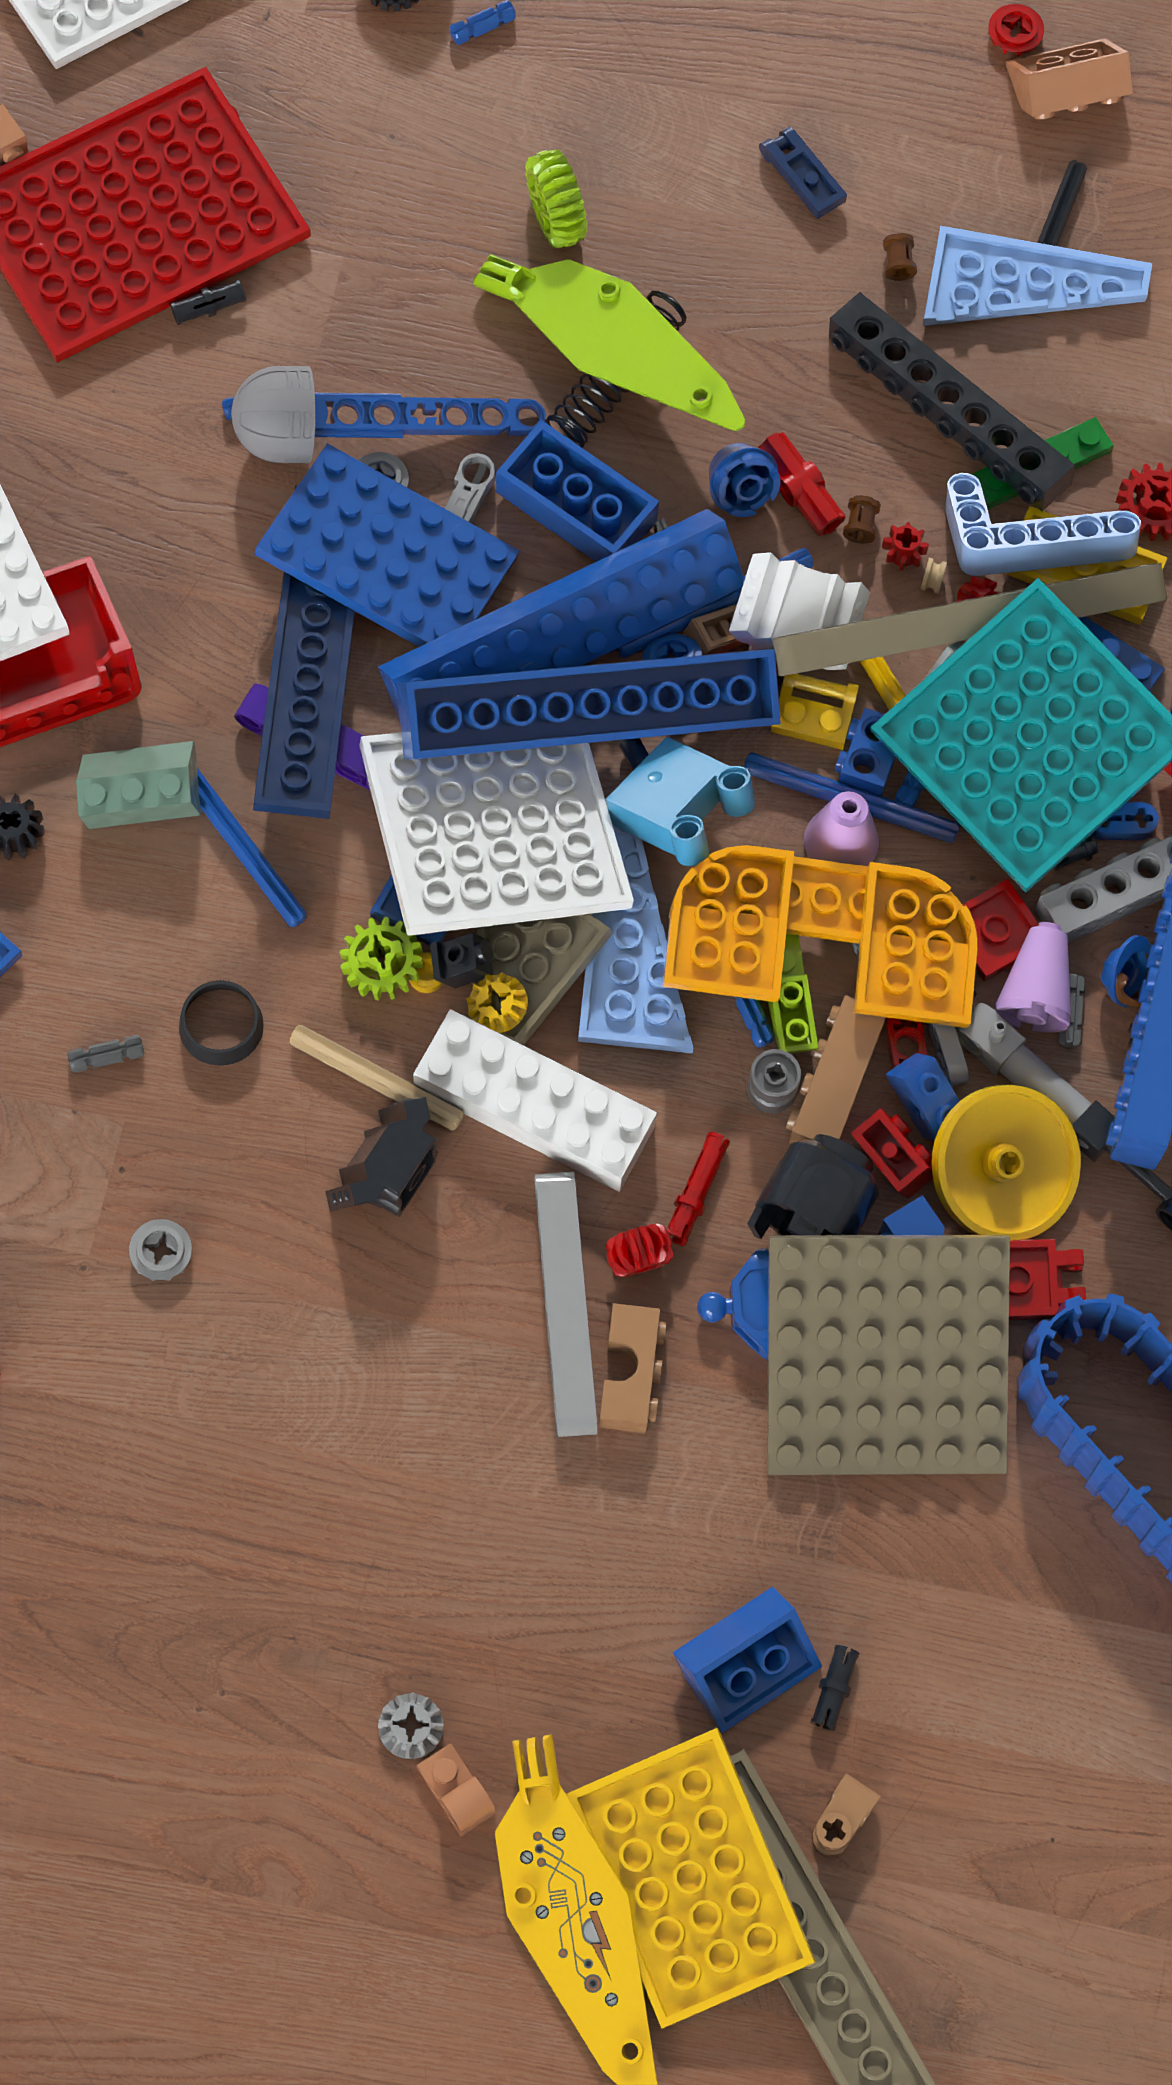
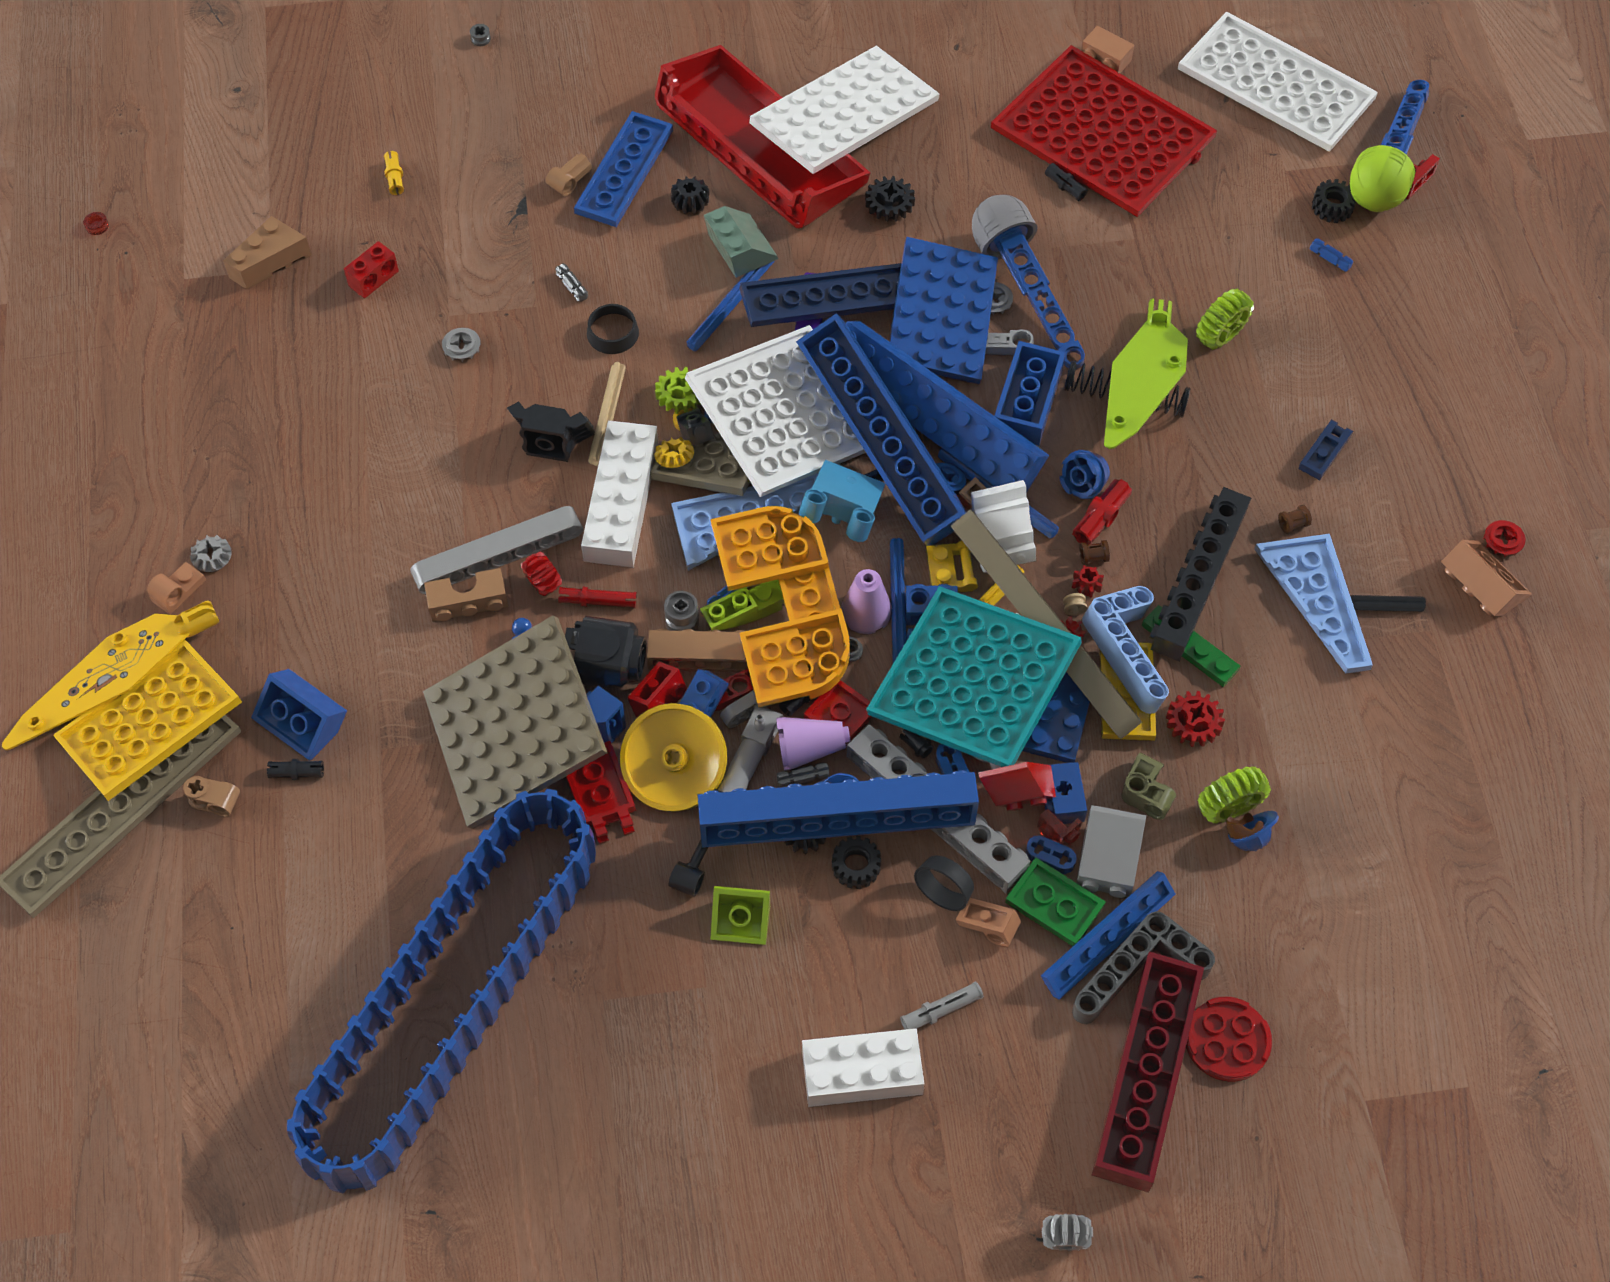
camera: 75 degrees right, 10 degrees down
none -> black gear [865,176,915,222]

